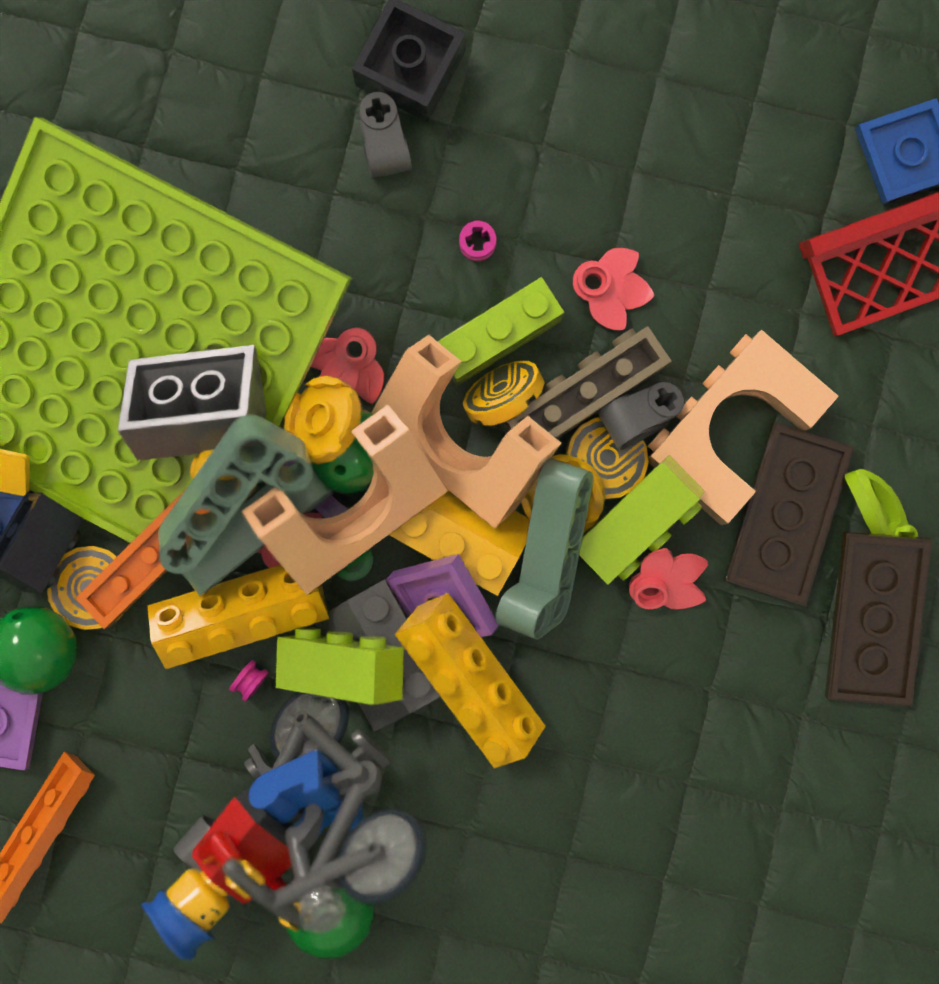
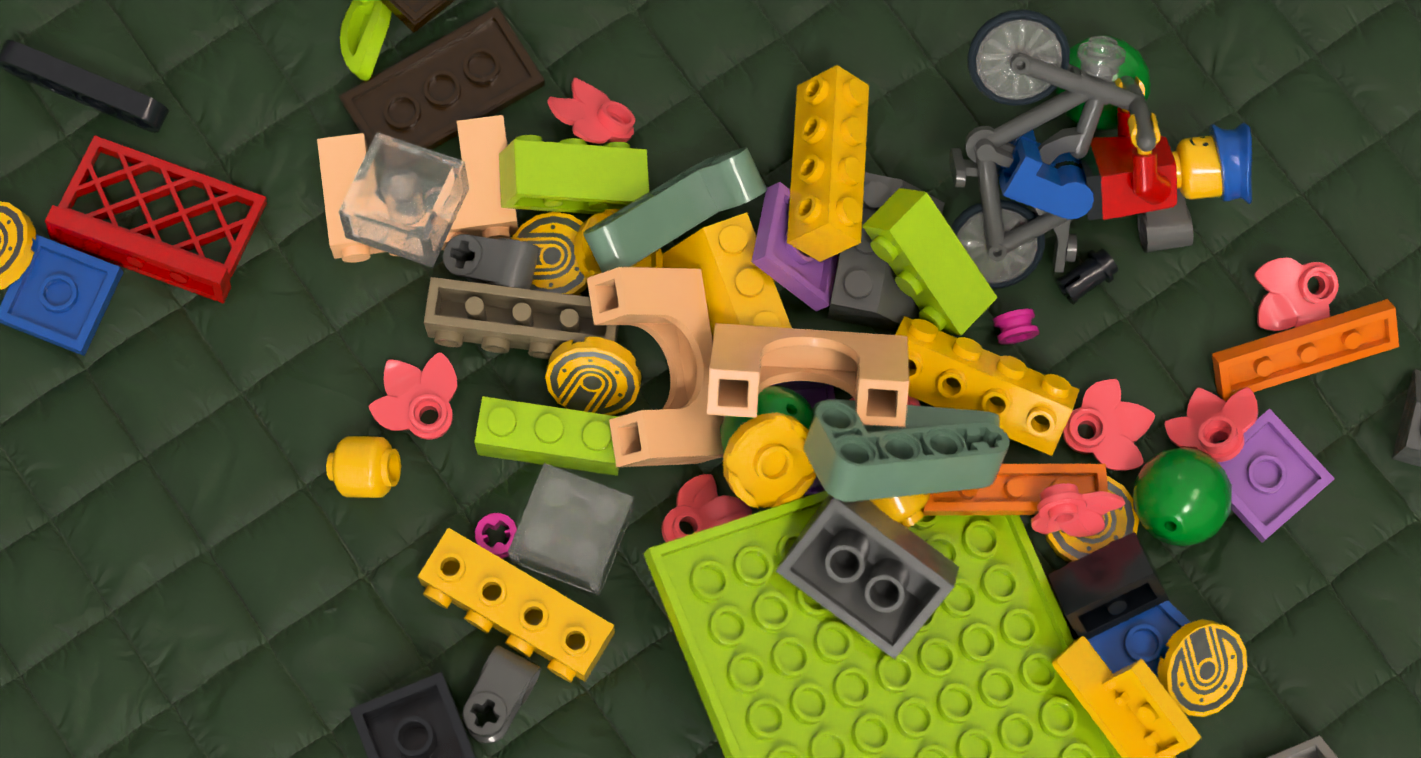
camera: 140 degrees left, 10 degrees down
none -> yellow head [326,436,401,498]
none -> clear brick [339,132,469,268]
none -> yellow brick [418,528,615,682]
none -> clear brick [508,463,634,596]
none -> coral plate [1031,483,1126,537]
none -> black pin [1056,249,1118,304]
none -> coral plate [1063,379,1155,471]
none -> coral plate [1165,387,1258,462]
none -> coral plate [1254,257,1338,331]

